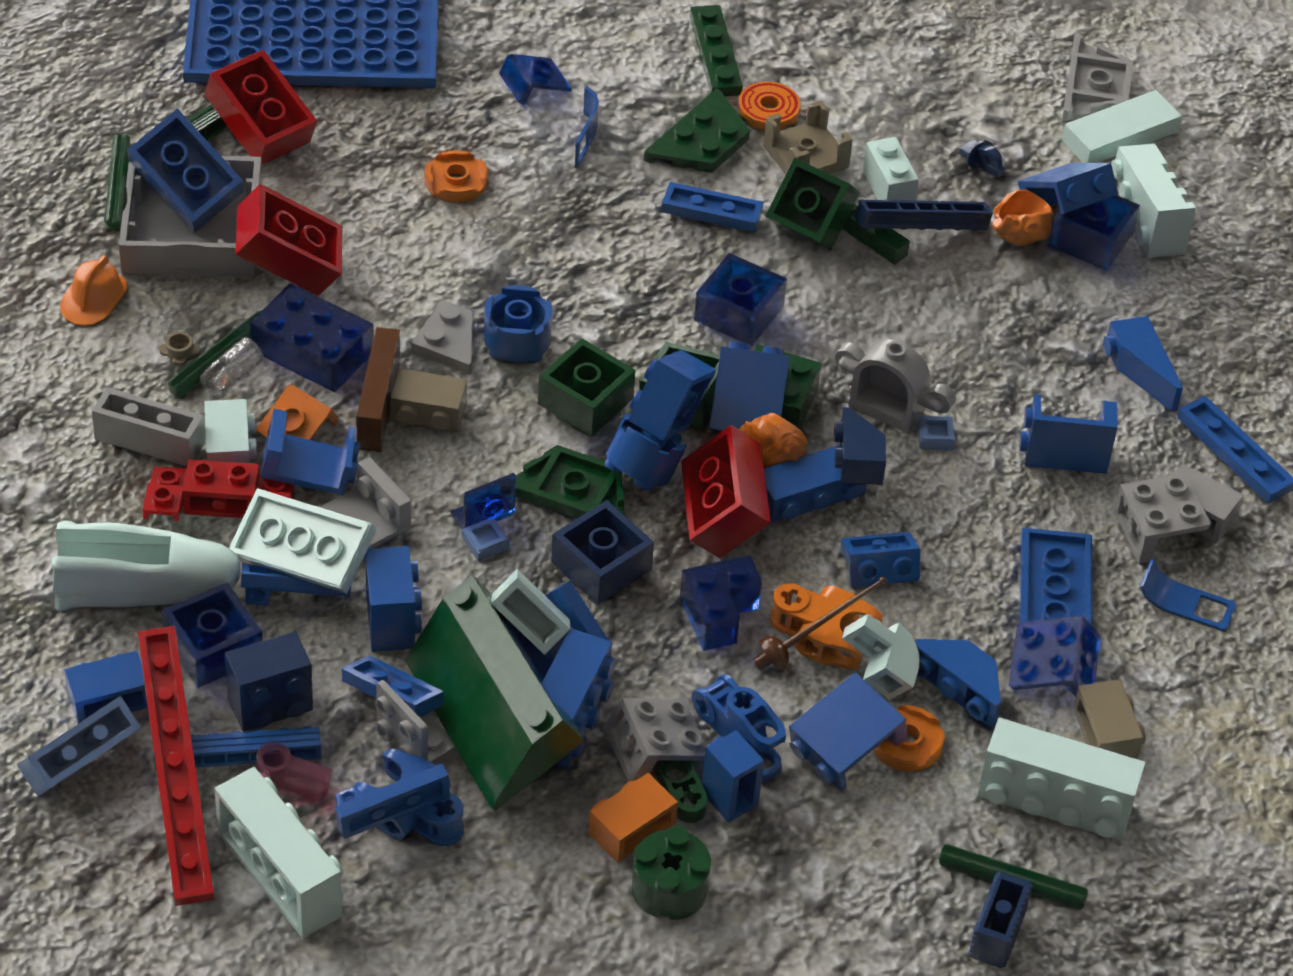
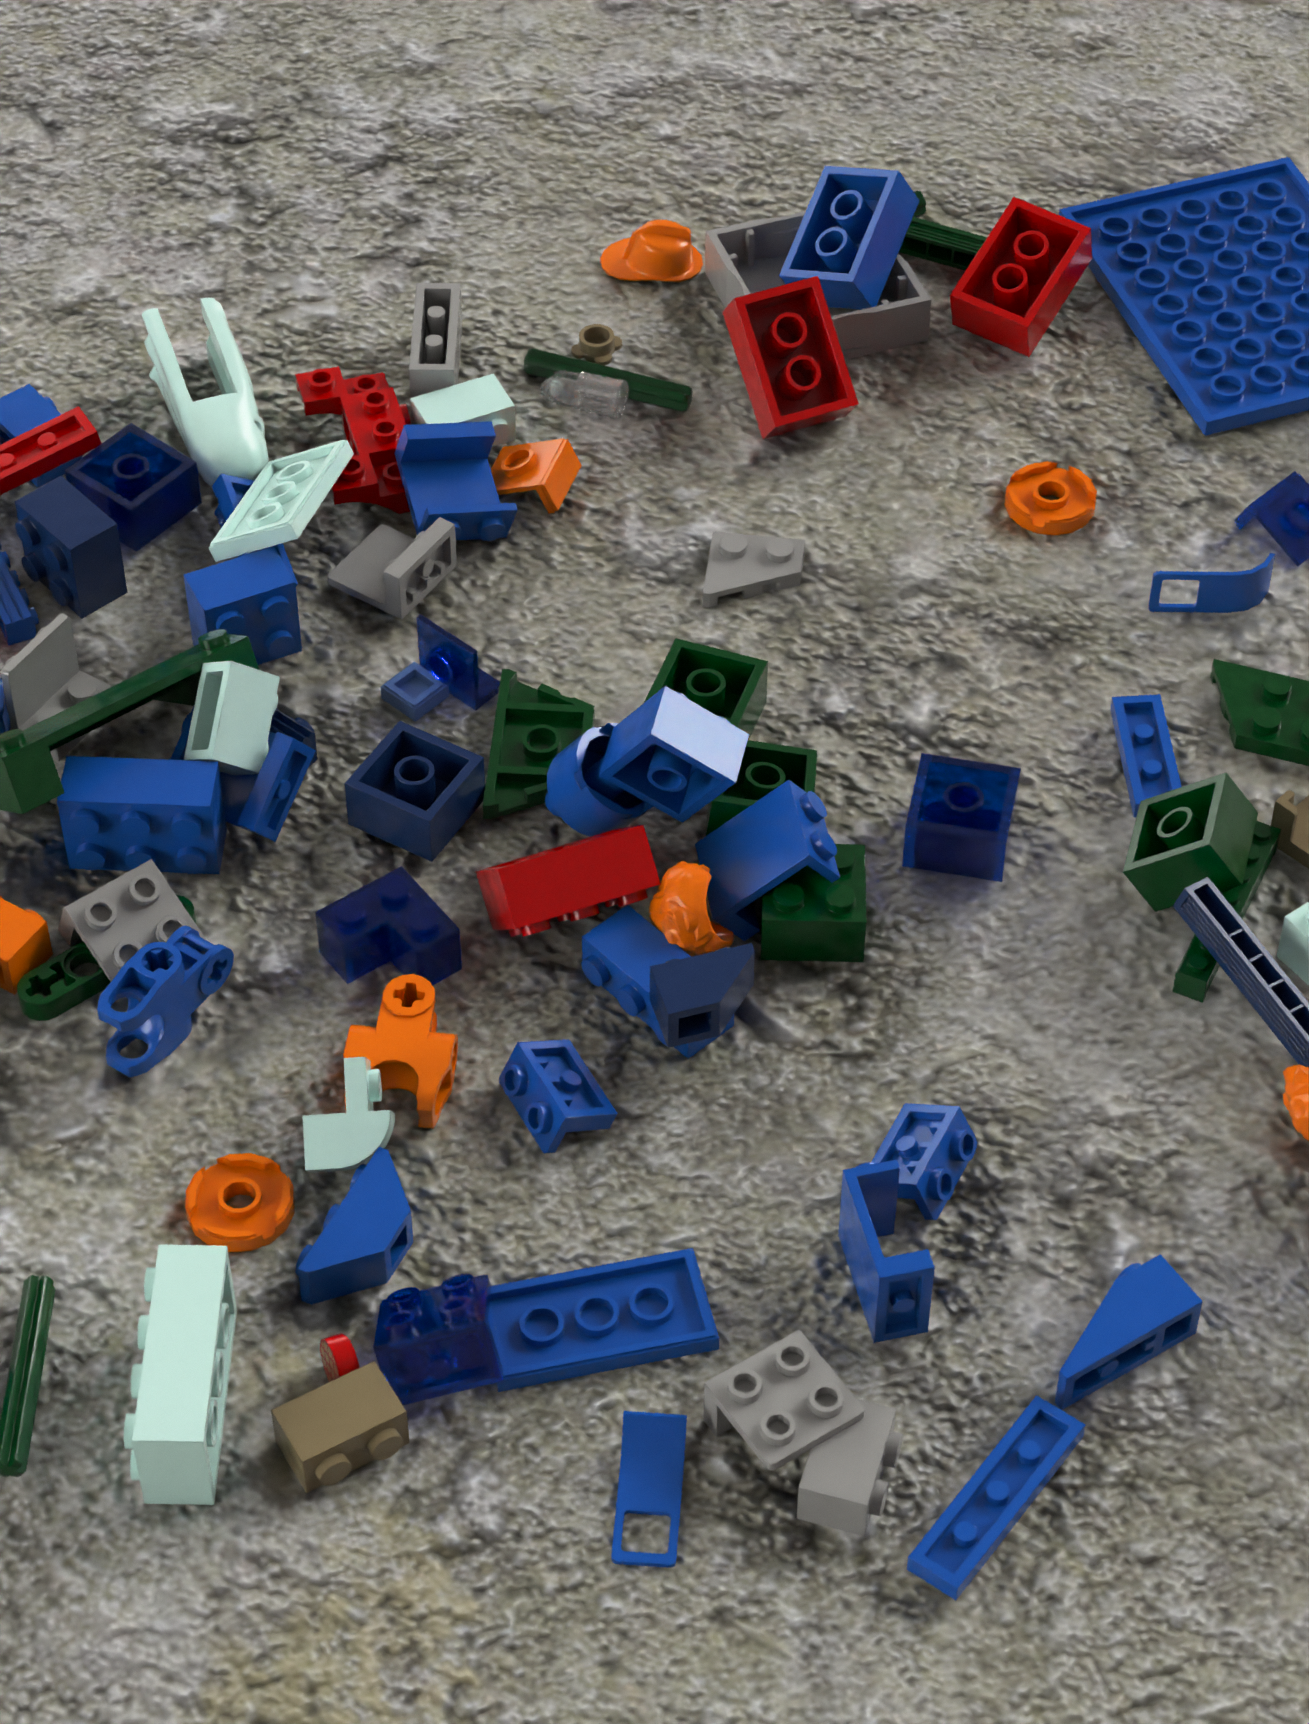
camera: 75 degrees right, 0 degrees up
clear blue brick [250,283,374,393] -> none
blue plate [341,655,444,717] -> none
reddish brown piece [356,327,400,452] -> none
dark tan brick [390,368,467,432] -> none
blue brick [484,285,552,363] -> none
blue brick [702,730,764,823] -> none
reddish brown sword [753,577,887,671] -> none
blue panel [789,672,907,792] -> none
light grey piece [835,339,956,434] -> none
medium blue tile [918,416,955,450] -> none
none -> red tile [320,1333,360,1382]
none -> blue bracket [871,1103,977,1220]

